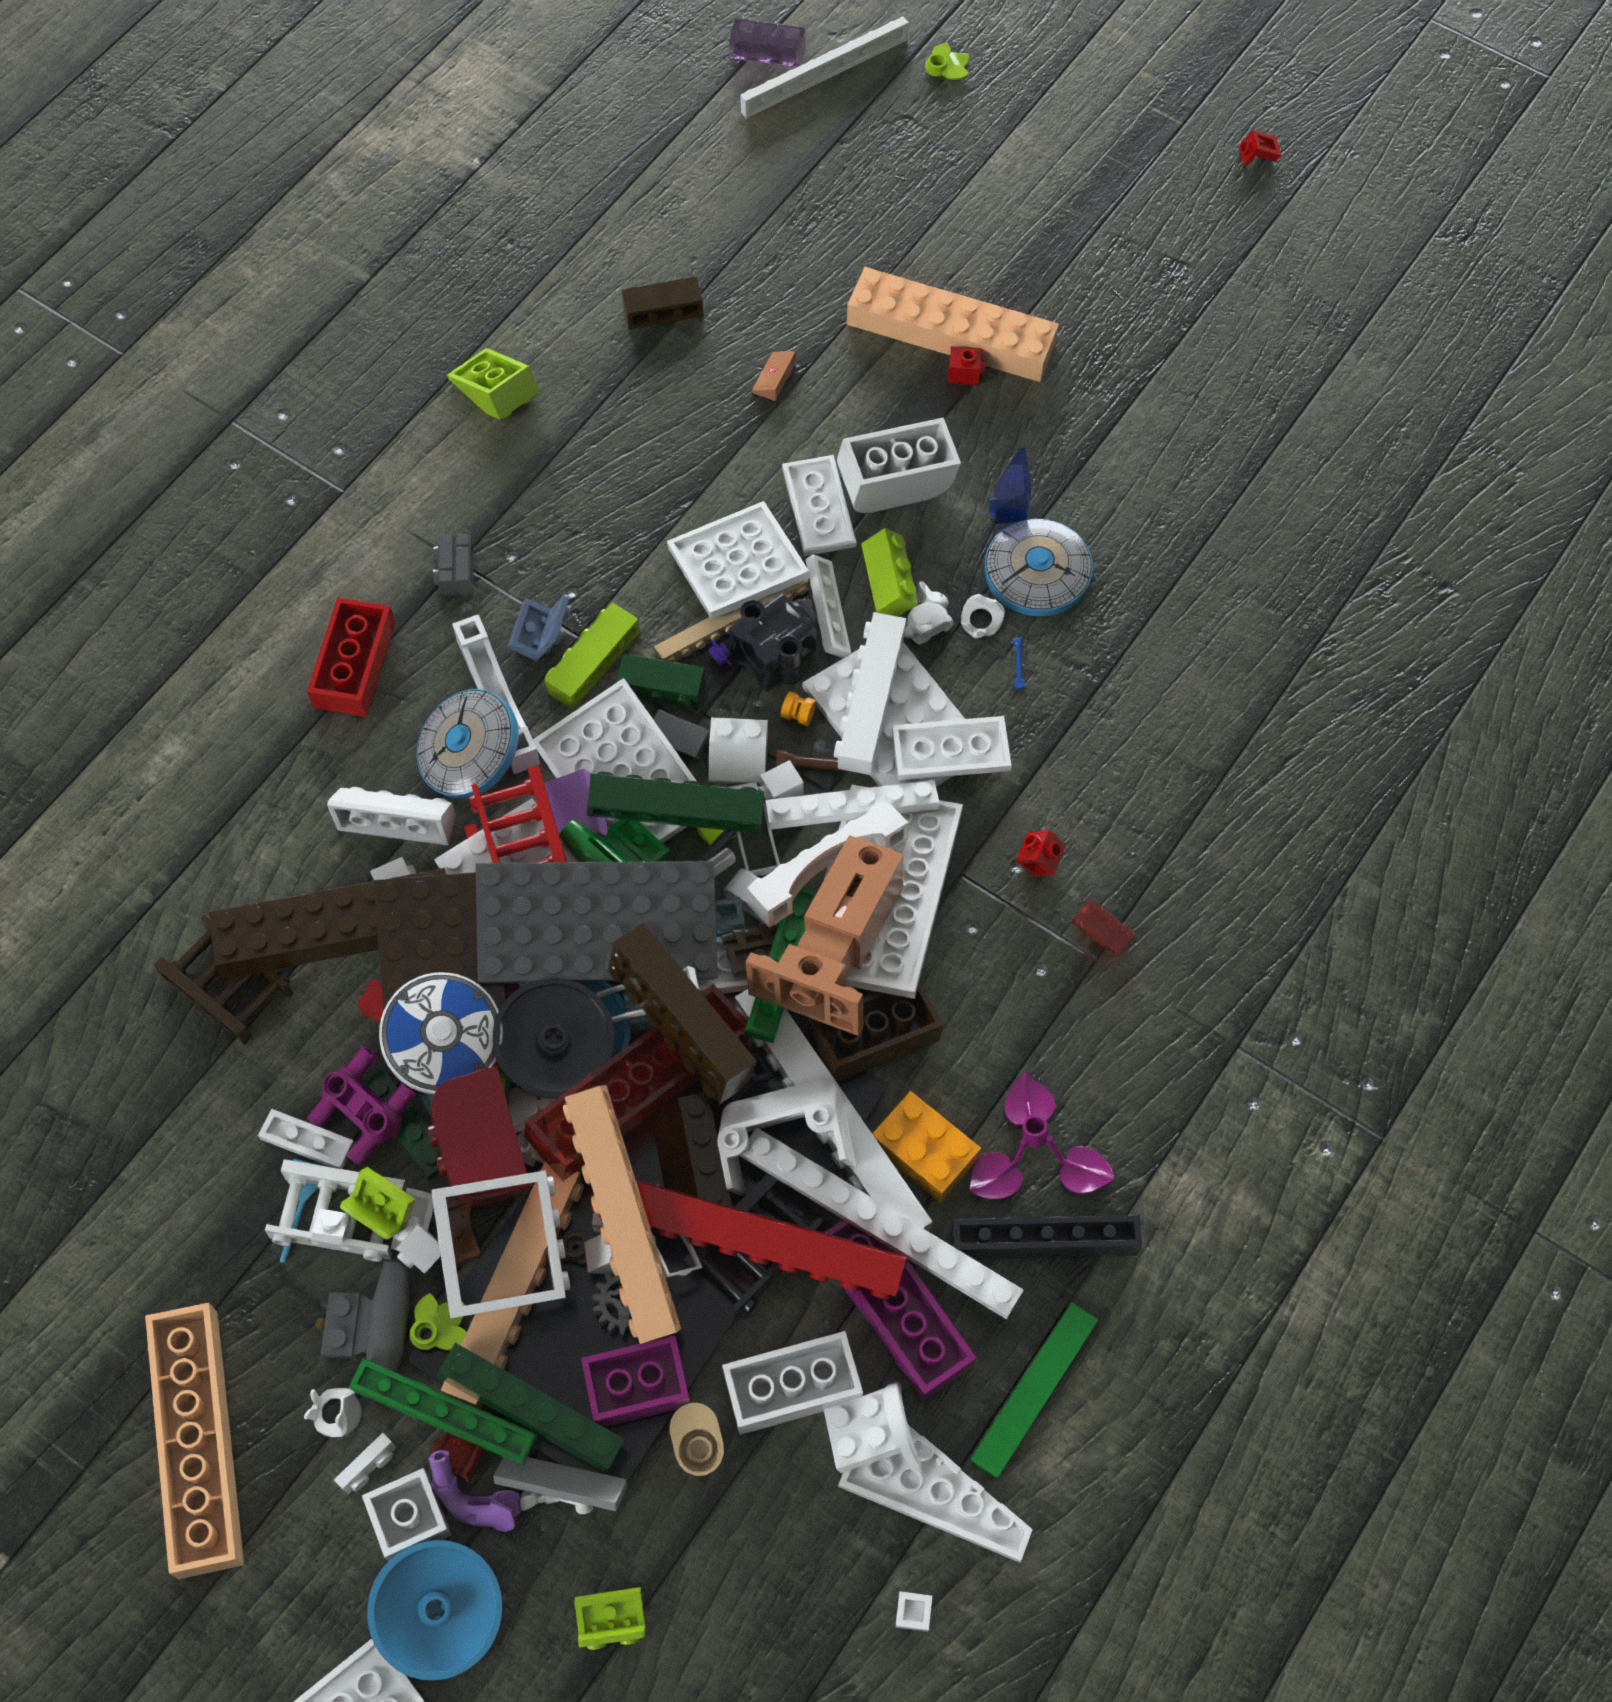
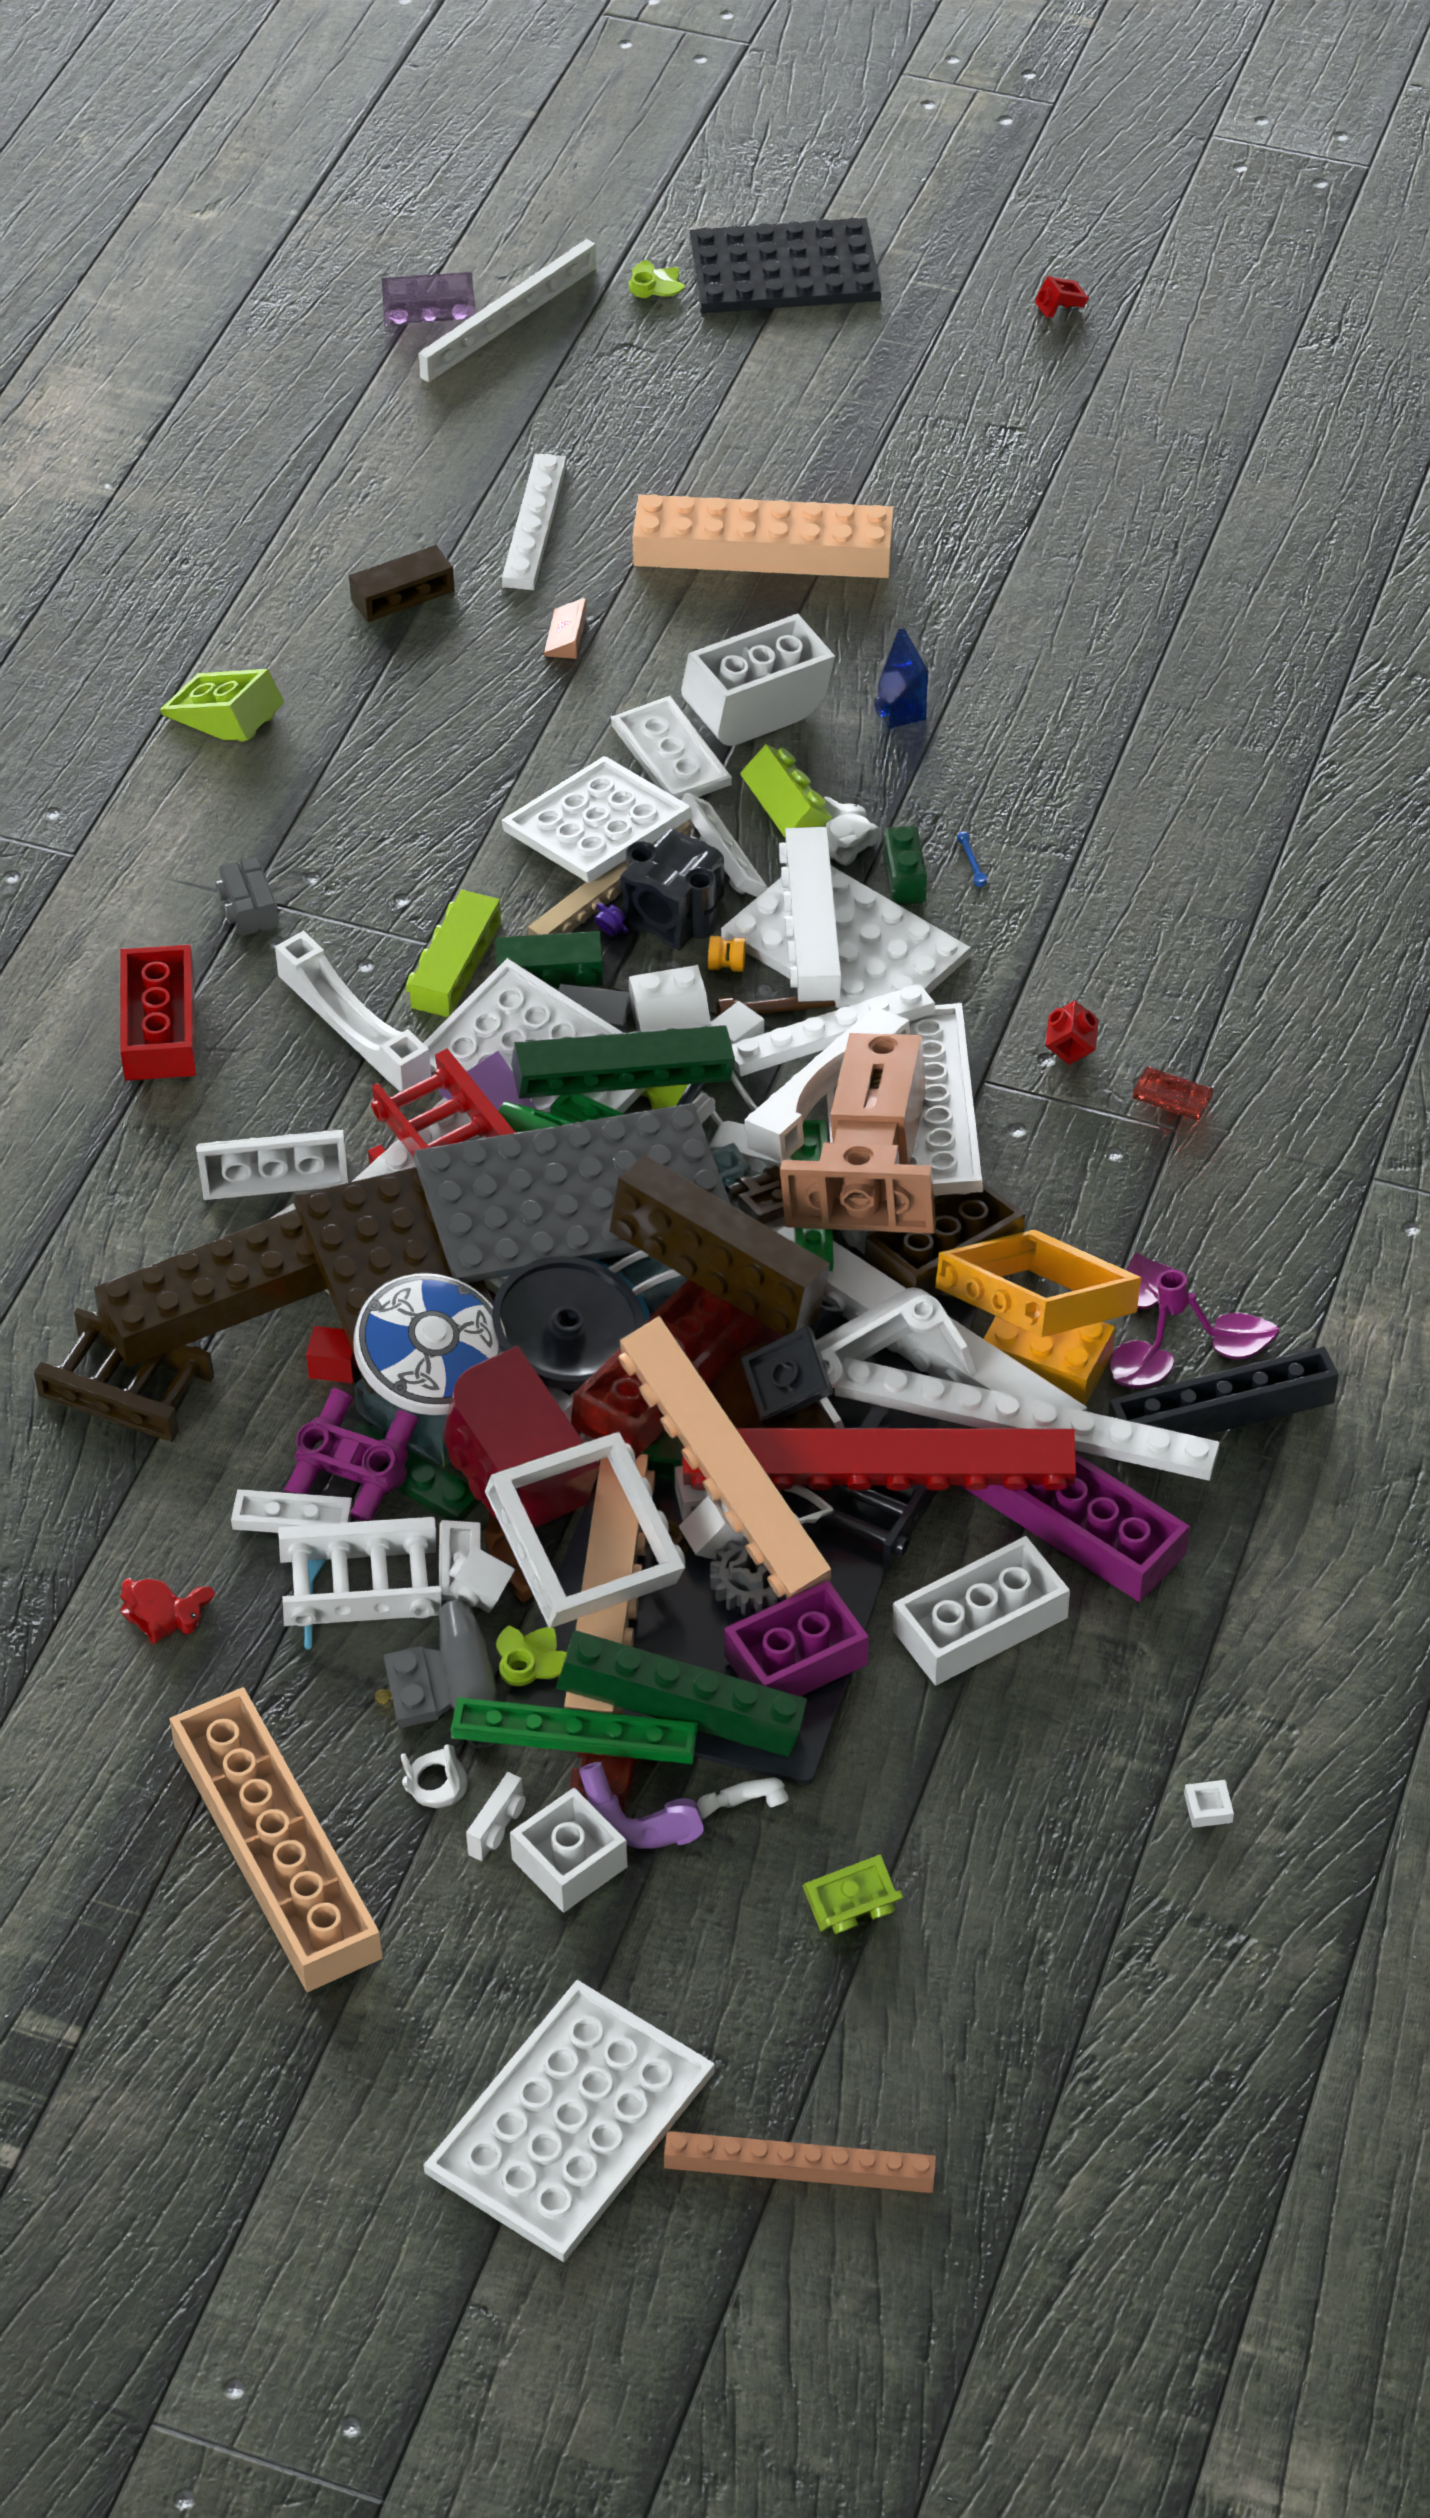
camera: 15 degrees left, 15 degrees down
white plate [312,1209,351,1245] -> none
lime bracket [340,1167,416,1239] -> none
dark azure dish [367,1540,502,1680] -> none
dish [417,689,519,799] -> none
light grey tile [493,1457,627,1511] -> none
sand blue bracket [507,594,571,661] -> none
tan cap [670,1403,724,1476] -> none
white piece [824,1381,923,1473] -> none
white wing [838,1425,1032,1562] -> none
white plate [892,716,1011,780] -> none
red brick [948,346,986,385] -> none
white piece [961,594,1005,639] -> none
green tile [970,1303,1098,1480] -> none
dish [984,519,1093,616] -> none
none -> red animal [119,1578,215,1645]
none -> white plate [502,454,566,590]
none -> black plate [689,217,881,313]
none -> black plate [740,1325,834,1426]
none -> dark green brick [883,826,927,905]
none -> light orange window [935,1229,1141,1338]

